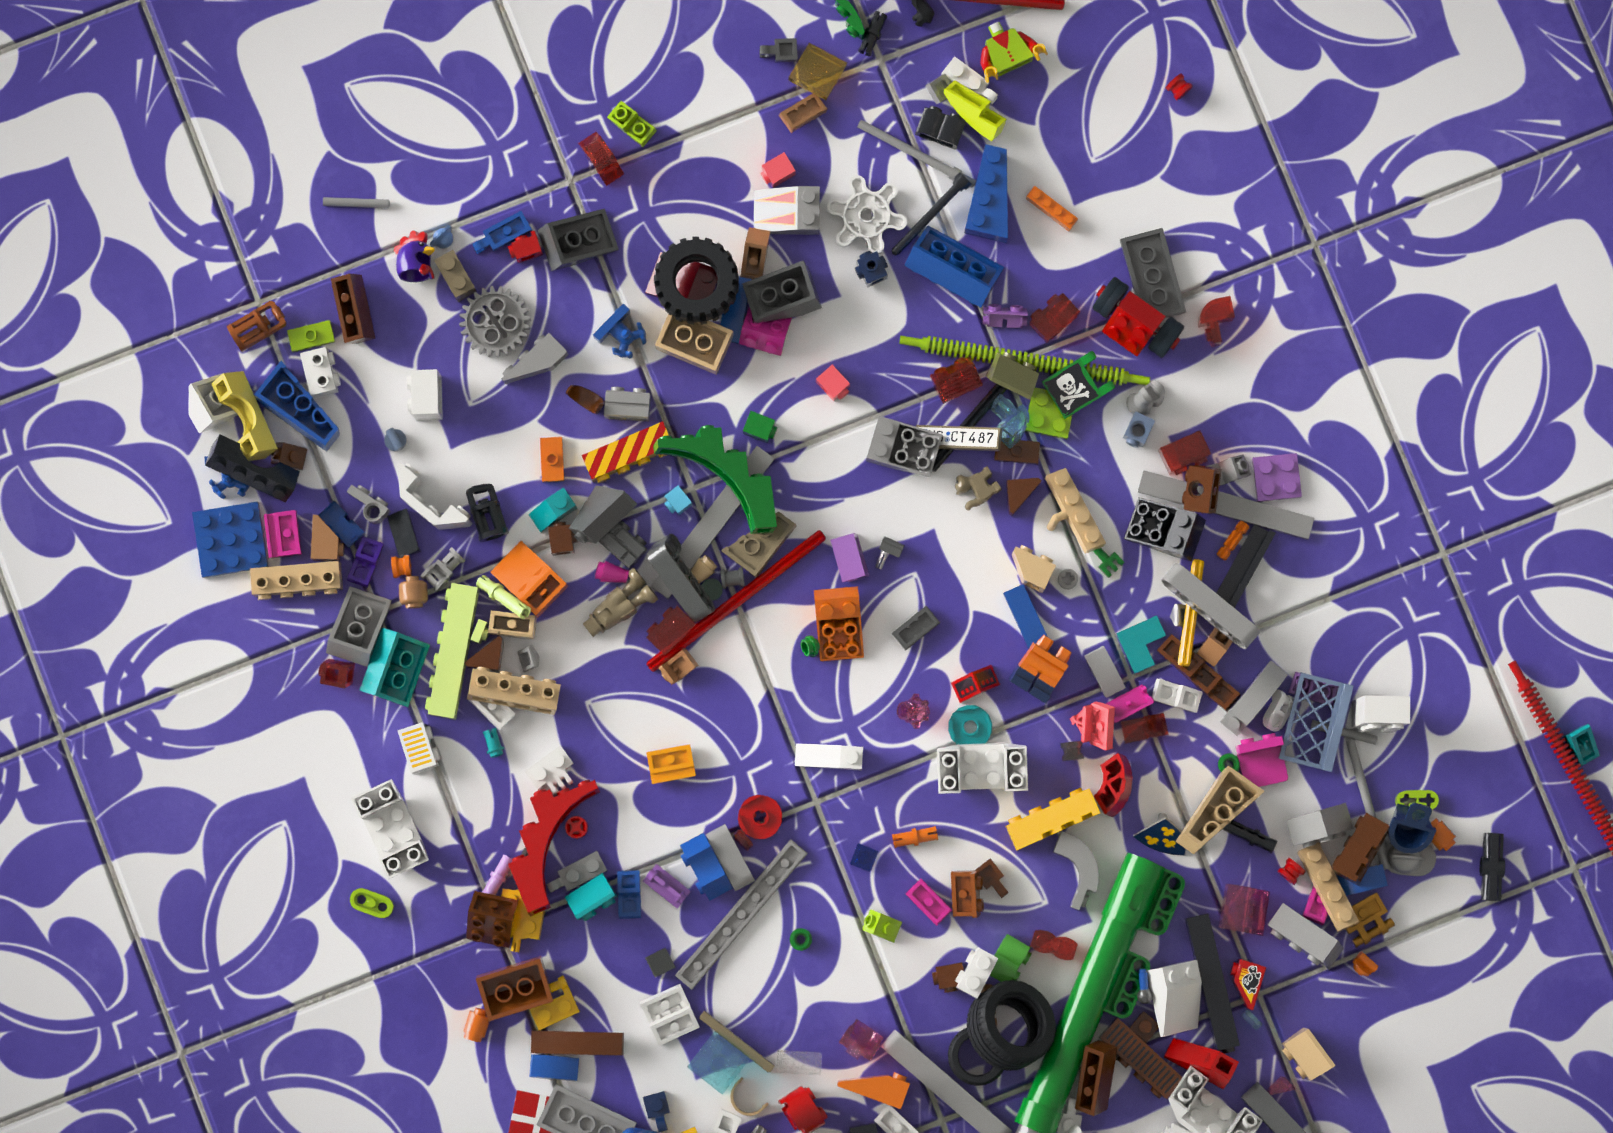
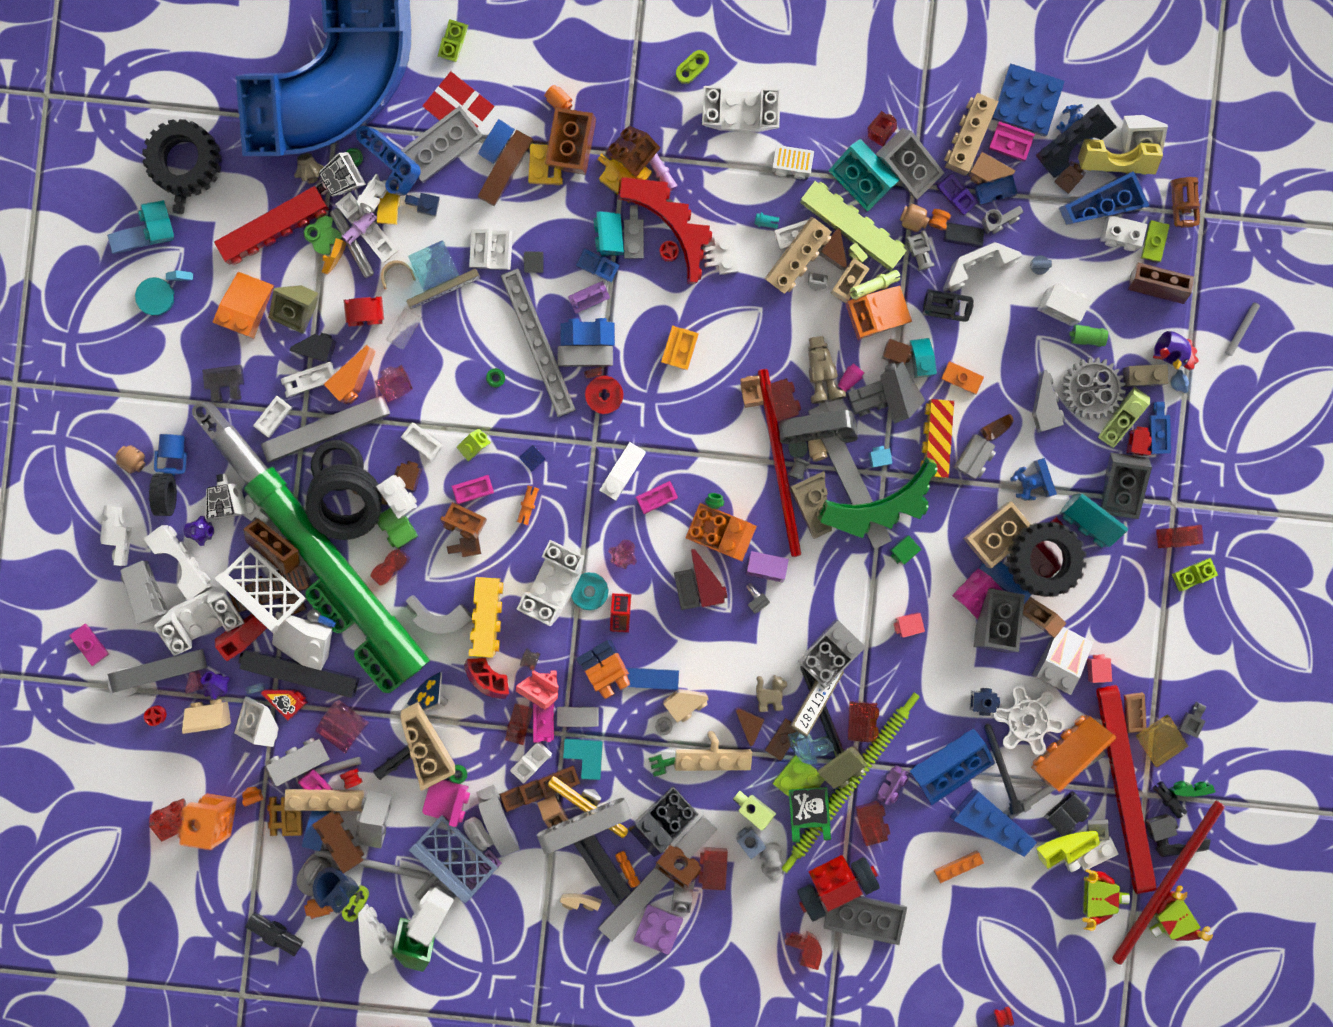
camera: 115 degrees right, 5 degrees up
none -> red wheel [144,705,167,726]
none -> clear red bracket [149,798,195,842]
none -> orange plate [178,793,237,850]
none -> dark purple rock [200,671,230,700]
none -> white fence [215,547,306,634]
none -> white slope [234,696,279,747]
none -> light grey bar [304,757,361,775]
none -> white slope [358,904,395,974]
none -> green slope [392,917,436,972]
none -> white plate [401,422,443,461]
none -> tan slope [560,893,602,911]
none -> dark pink plate [636,481,678,514]
none -> dark red slope [691,549,728,607]
none -> yellowish green torso [733,791,776,831]
none -> orange slope [1031,714,1117,792]
none -> teal slope [1059,493,1129,548]
none -> bright green piece [1069,324,1108,347]
none -> red beam [1096,685,1156,894]
none -> yellowish green slope [1098,387,1150,448]
none -> dark grey brick [1145,813,1178,842]

